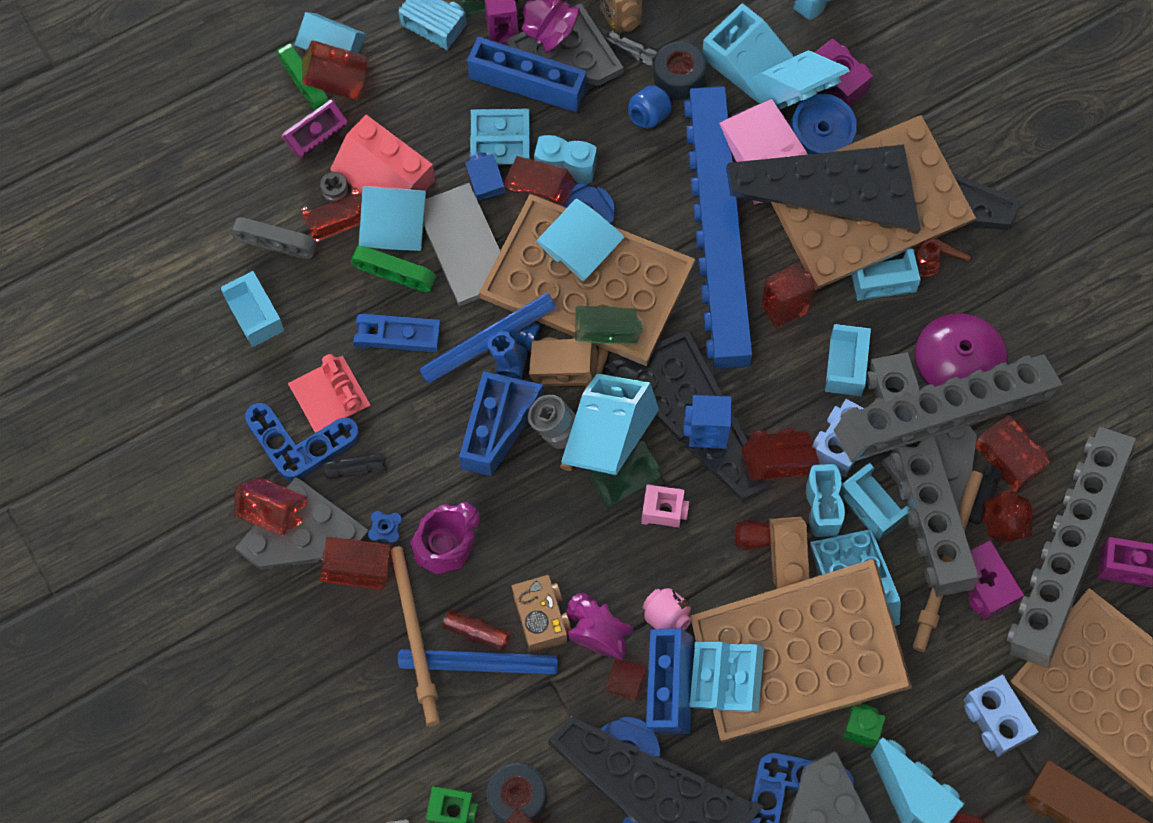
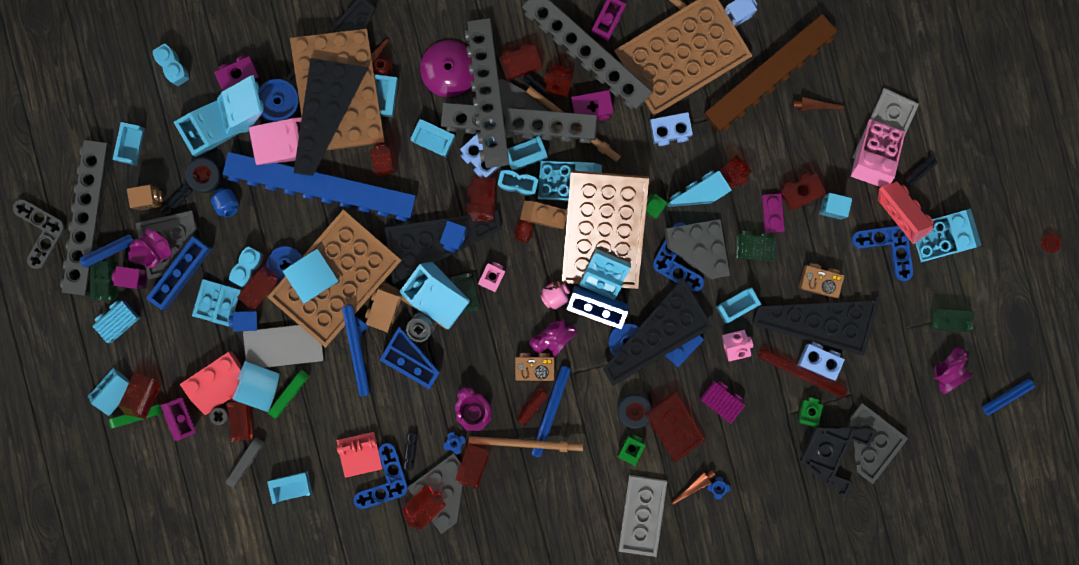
camera: 75 degrees left, 20 degrees up
blue plate [353,314,441,353] -> none
blue piece [487,331,528,380] -> none
clear green panel [575,306,642,345] -> none
clear red slope [605,660,646,701] -> none

